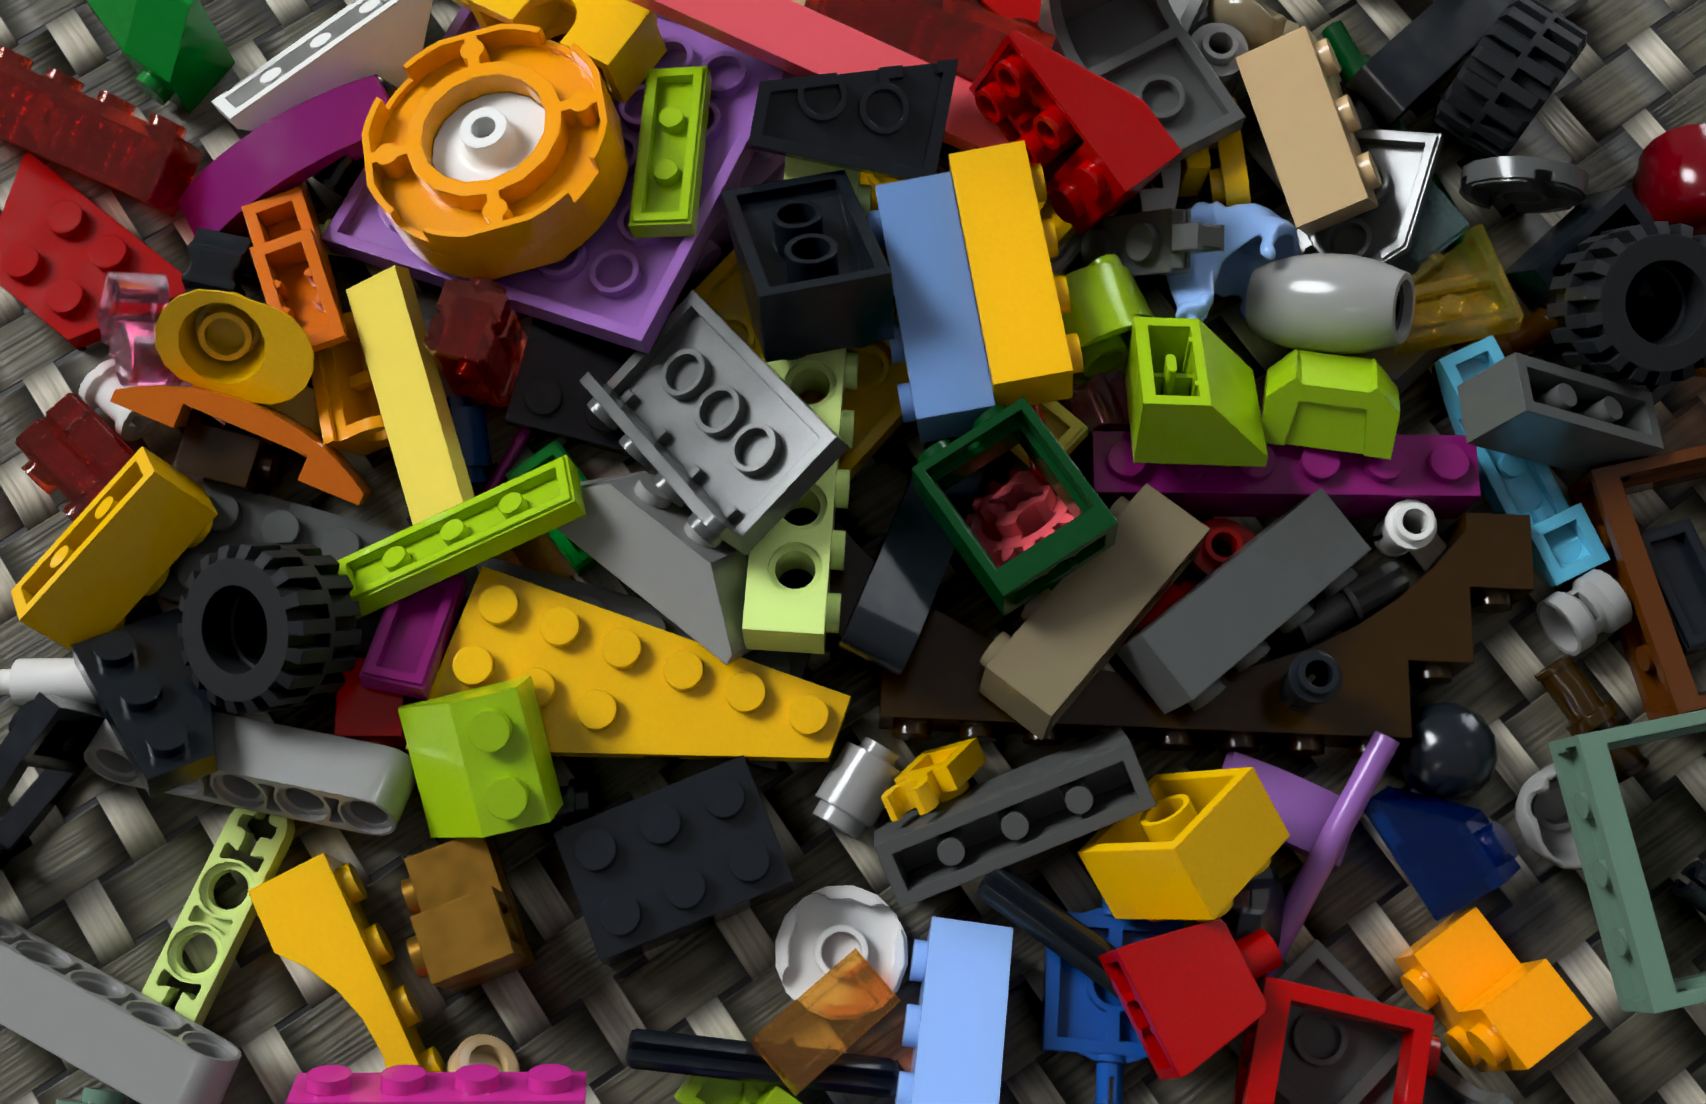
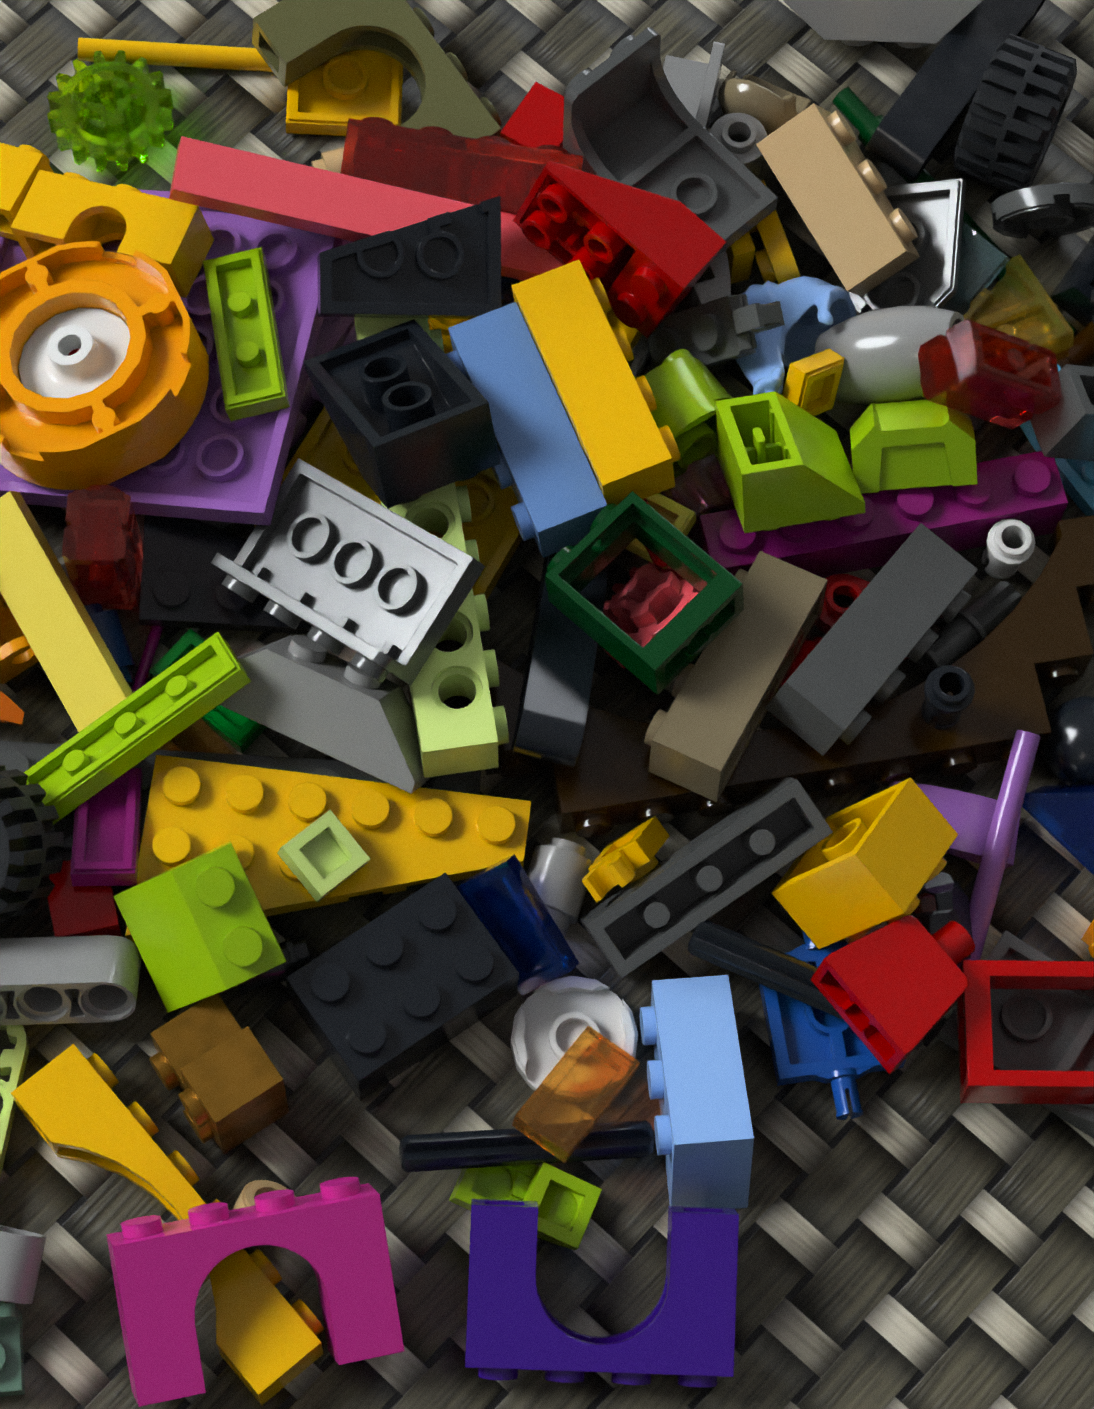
camera: 15 degrees left, 5 degrees down
none -> yellowish green tile [277,810,370,903]
none -> clear blue tile [457,854,579,995]
none -> yellow tile [782,348,845,416]
none -> clear red brick [918,319,1062,429]

